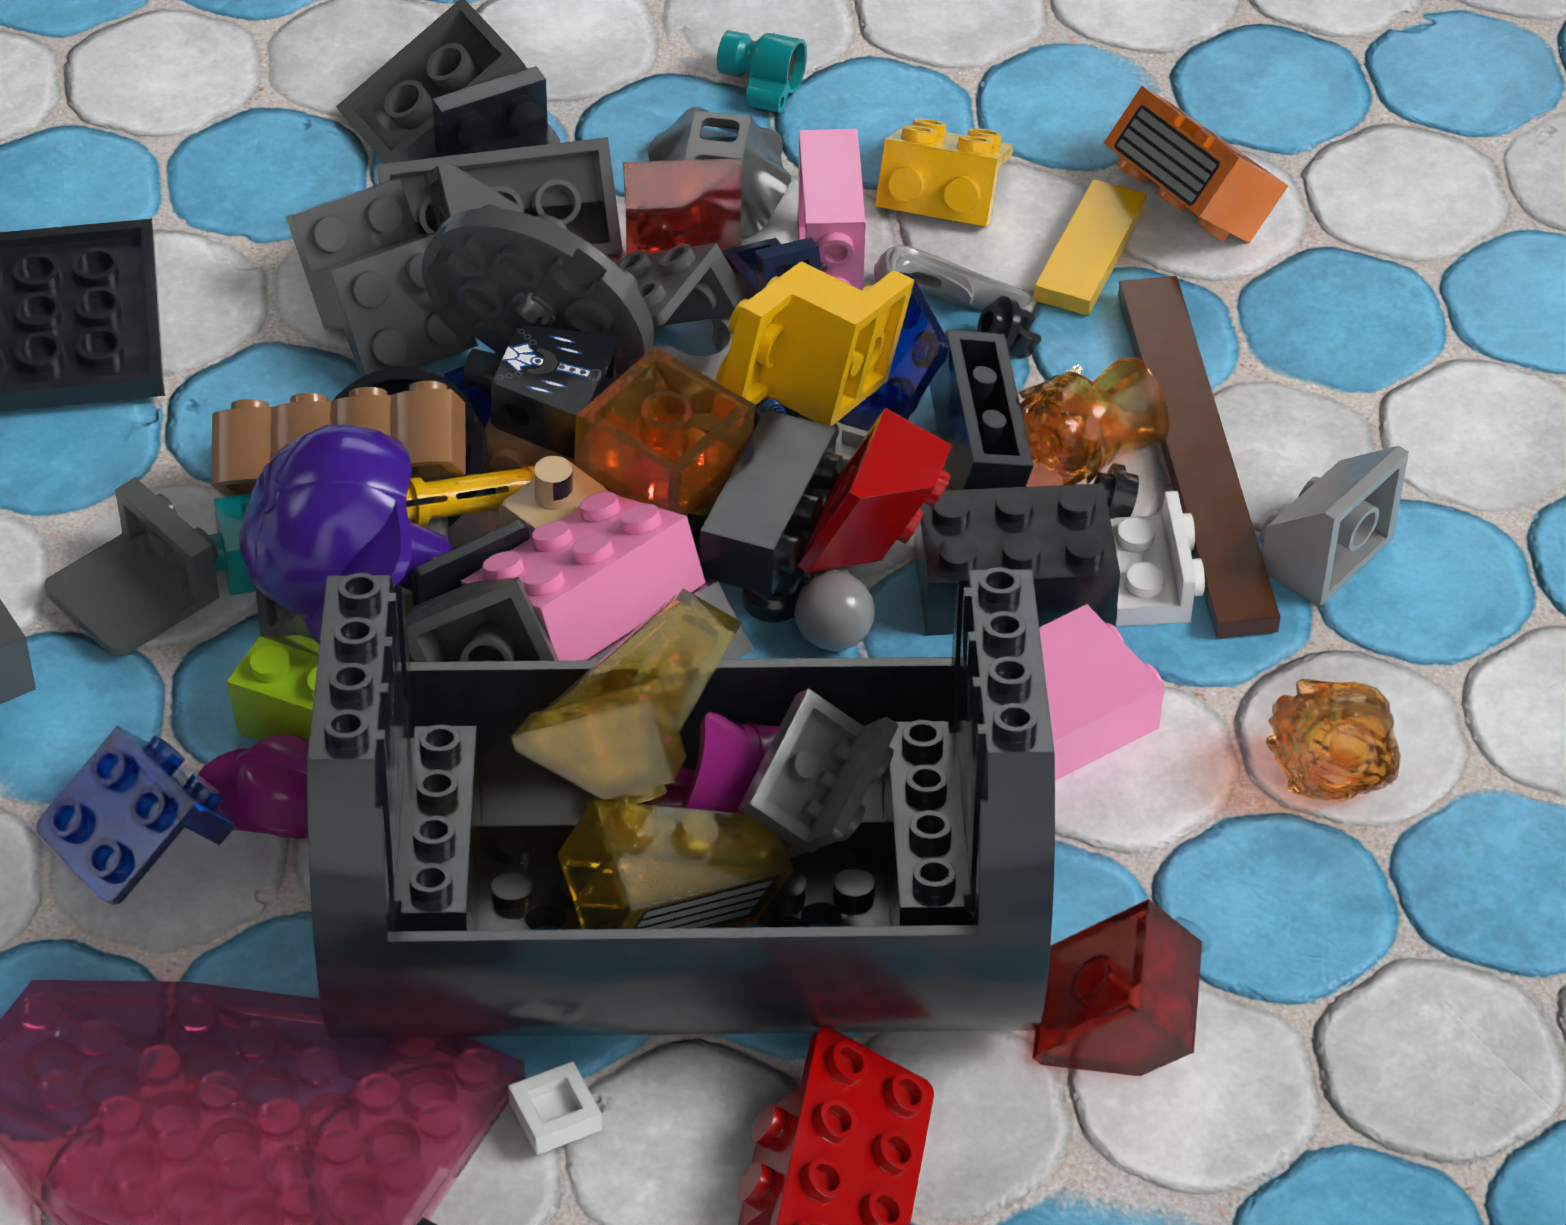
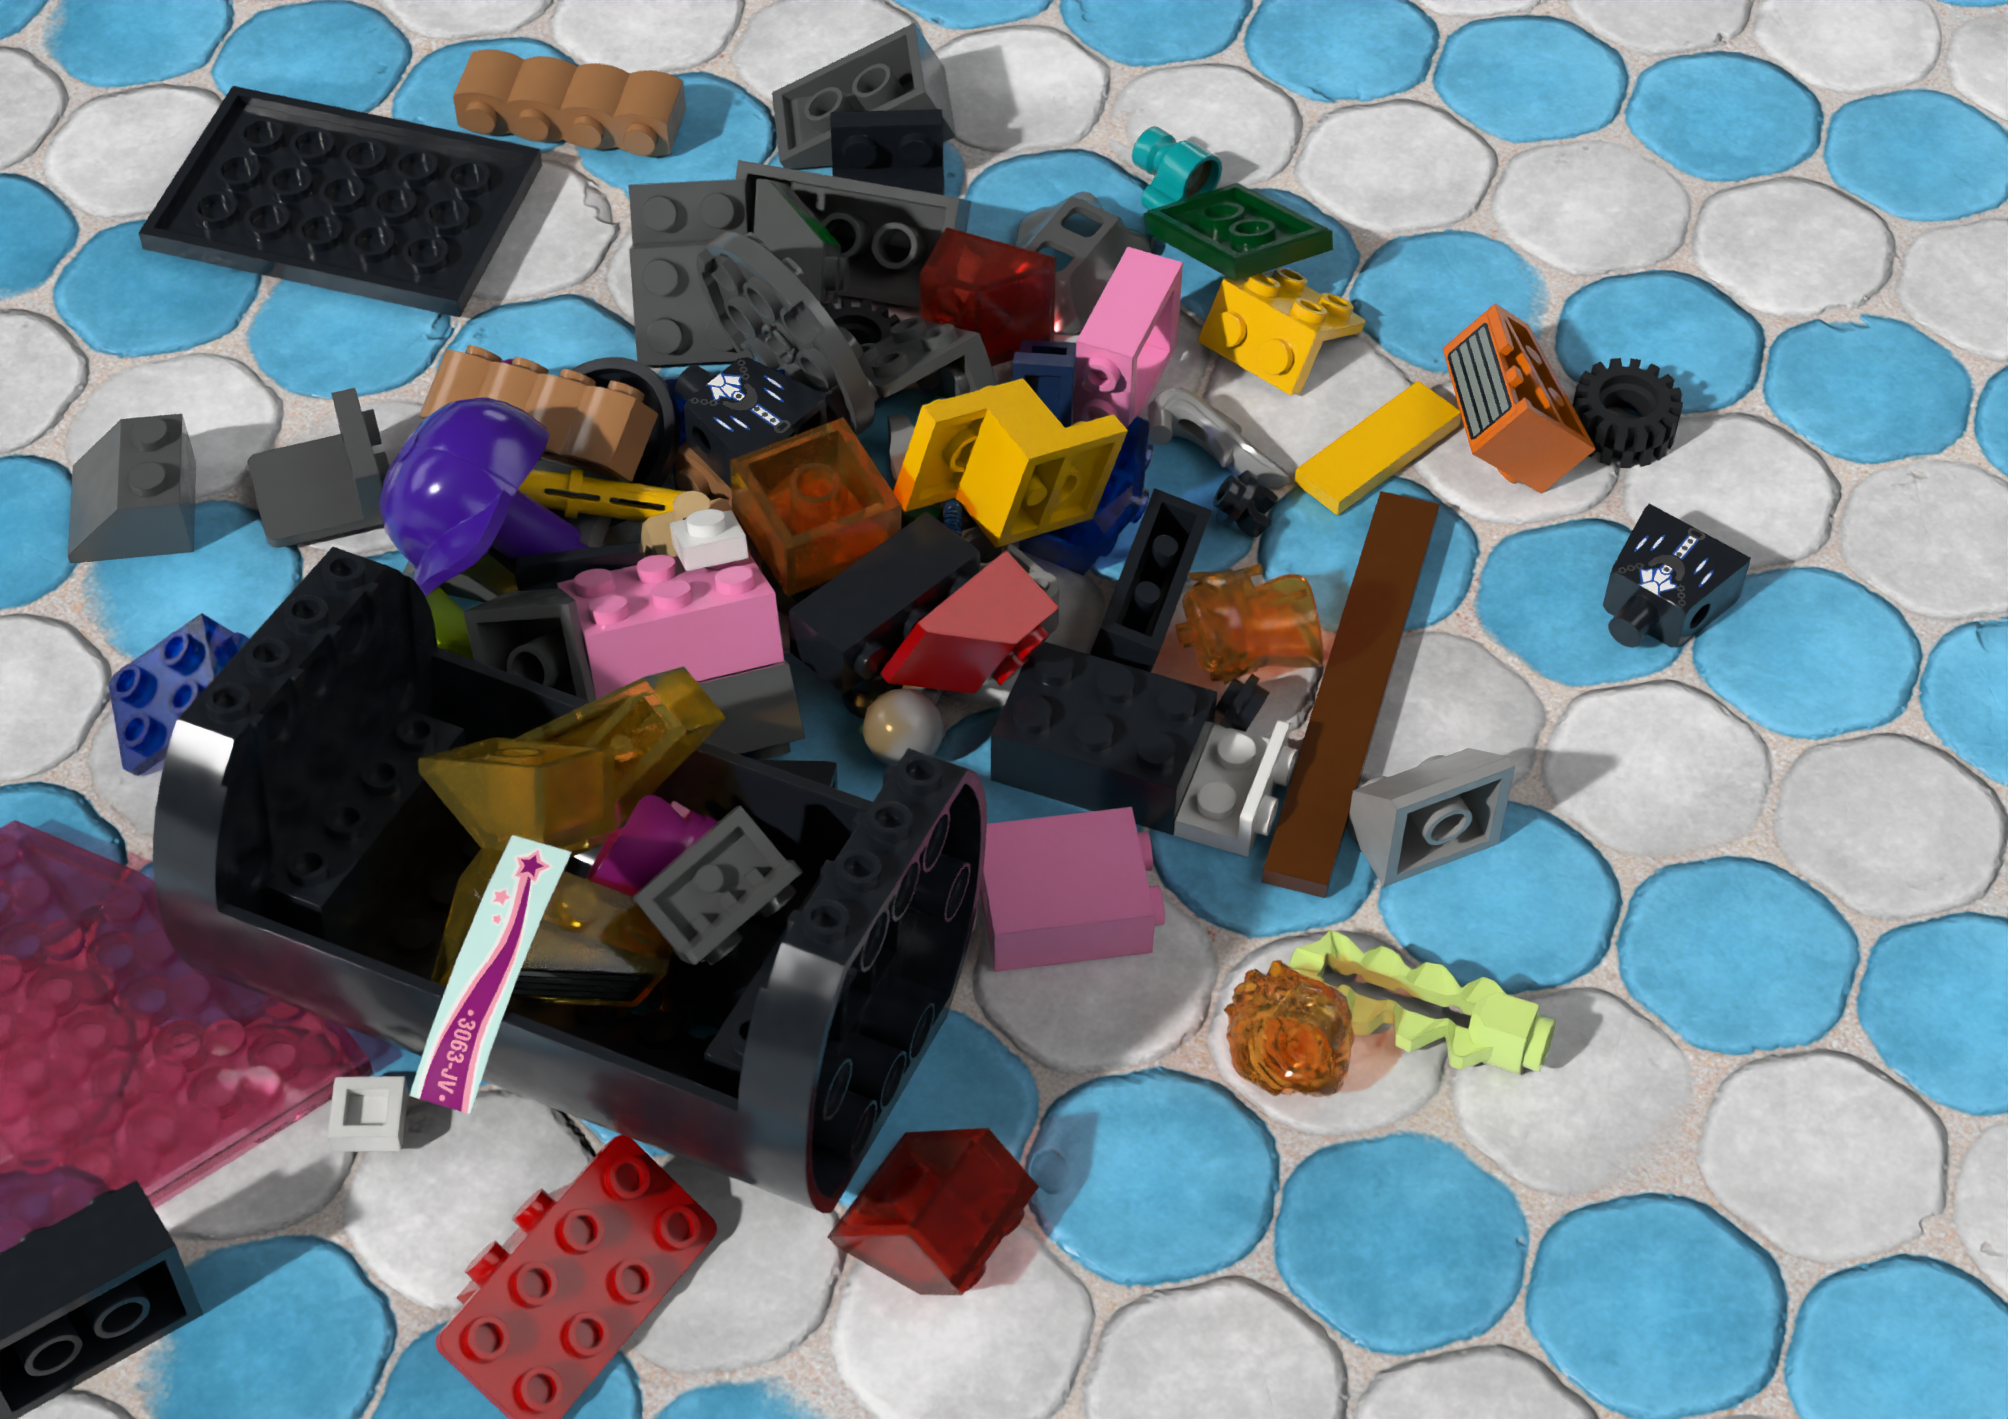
camera: 25 degrees right, 5 degrees up
none -> sticker [409,835,572,1115]
none -> medium nougat brick [453,49,686,157]
none -> white plate [670,509,749,571]
none -> dark green tile [1144,183,1333,281]
none -> yellowish green sword [1286,930,1556,1075]
none -> black tyre [1572,358,1683,468]
none -> black torso [1603,503,1751,648]

